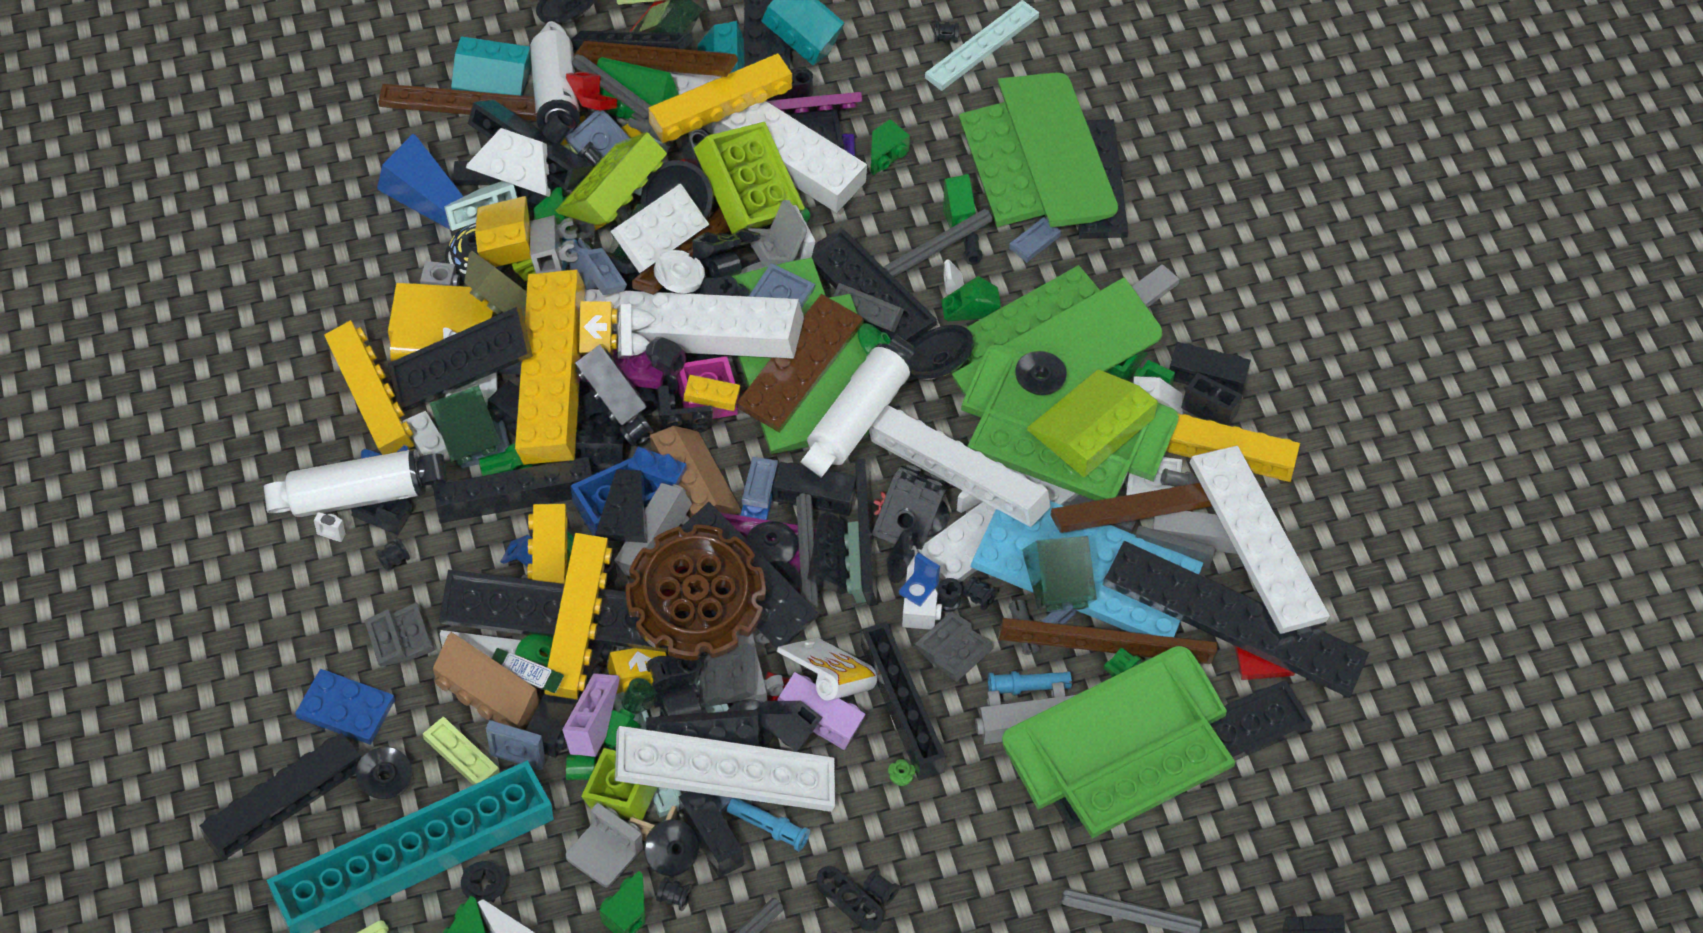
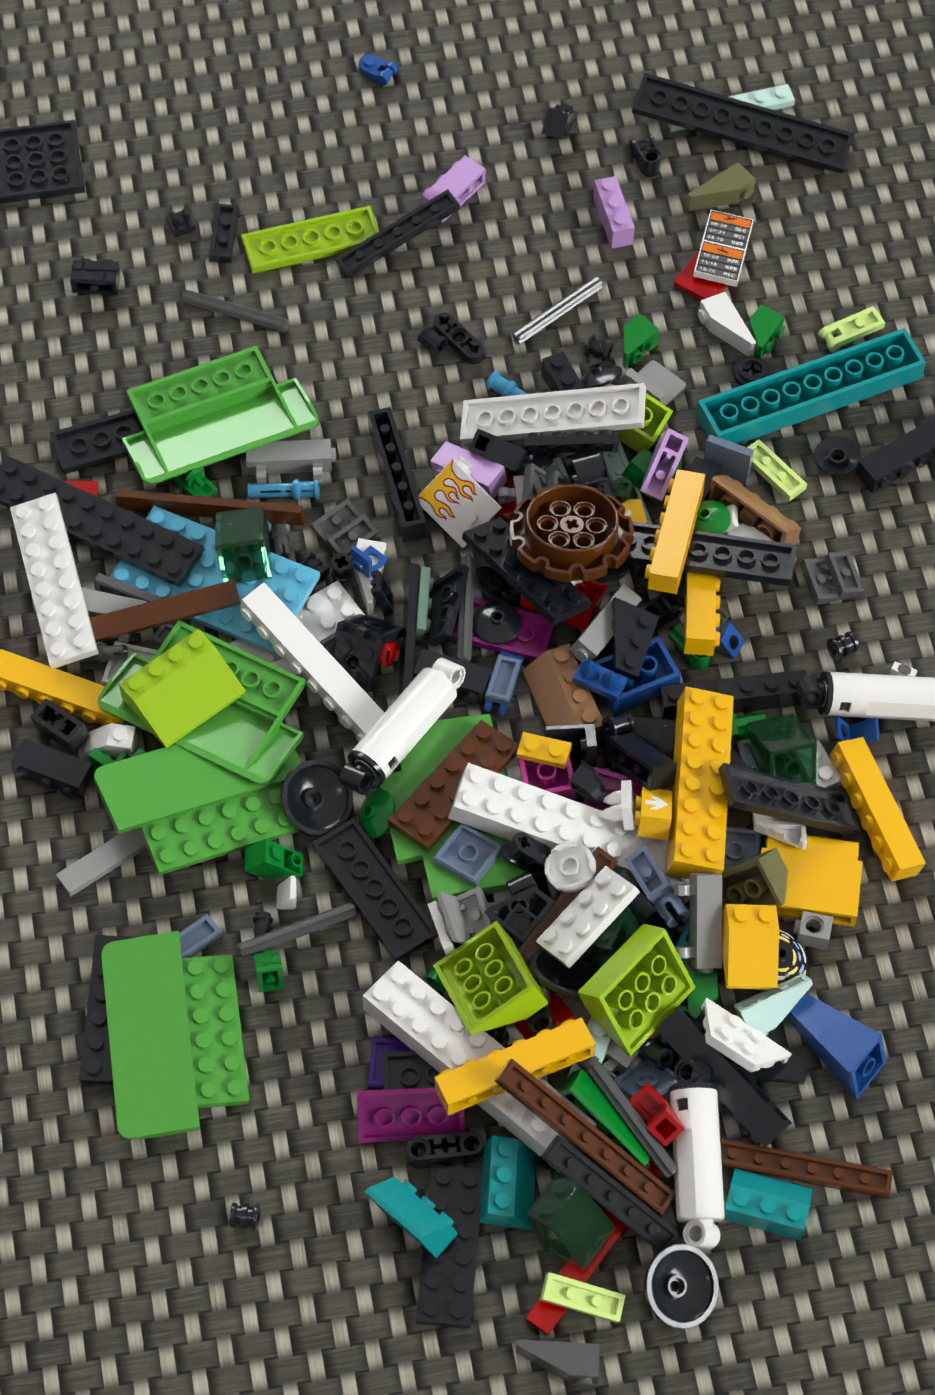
camera: 175 degrees left, 5 degrees up
blue plate [295,669,395,745] -> none
sticker [491,648,564,693] -> none
dark grey tile [833,283,904,332] -> none
green slope [870,119,910,175] -> none
bright green plate [888,759,915,786] -> none
light aqua tile [925,0,1039,91] -> none
black dish [1015,351,1067,395] -> none

